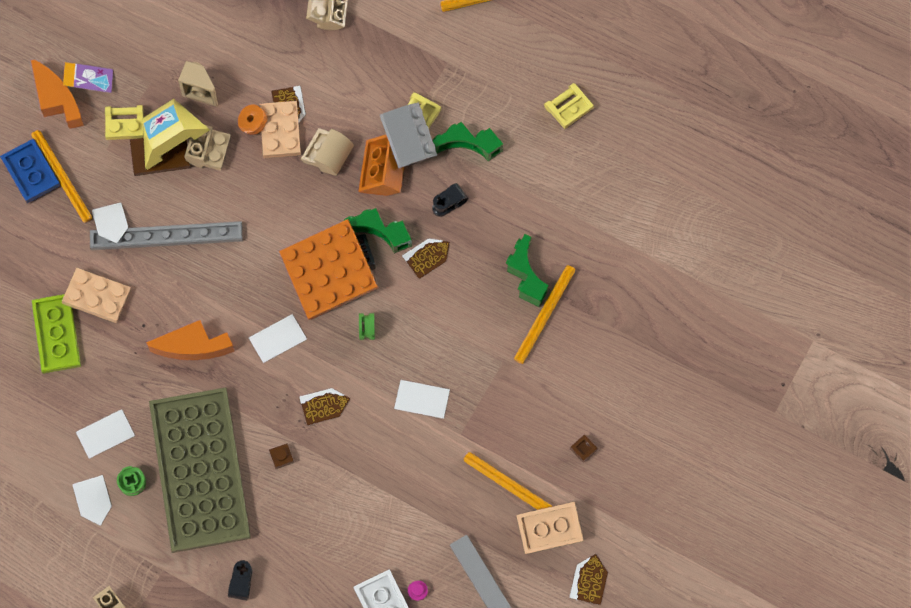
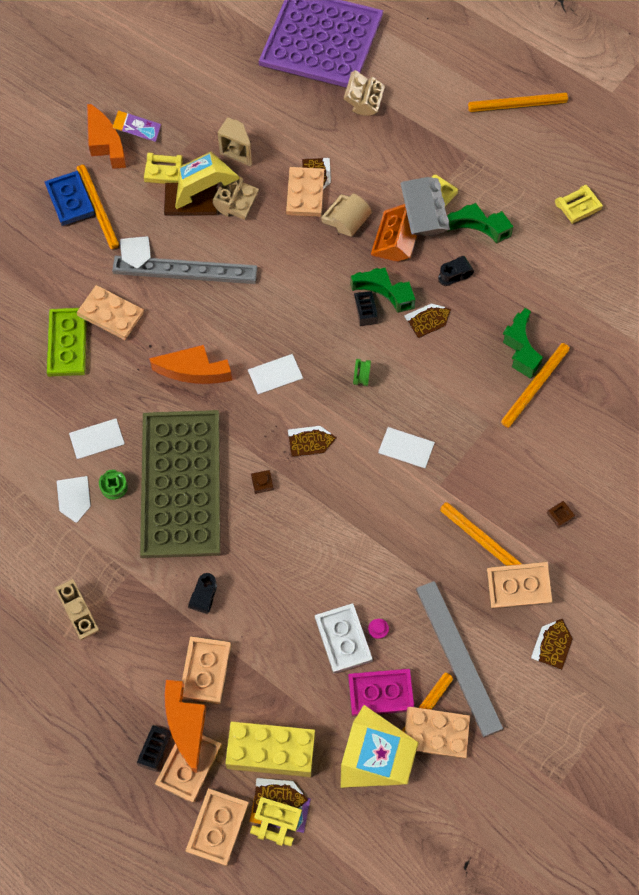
camera: 10 degrees right, 5 degrees down
orange piece [238,104,267,135] -> none
orange plate [279,219,378,320] -> none

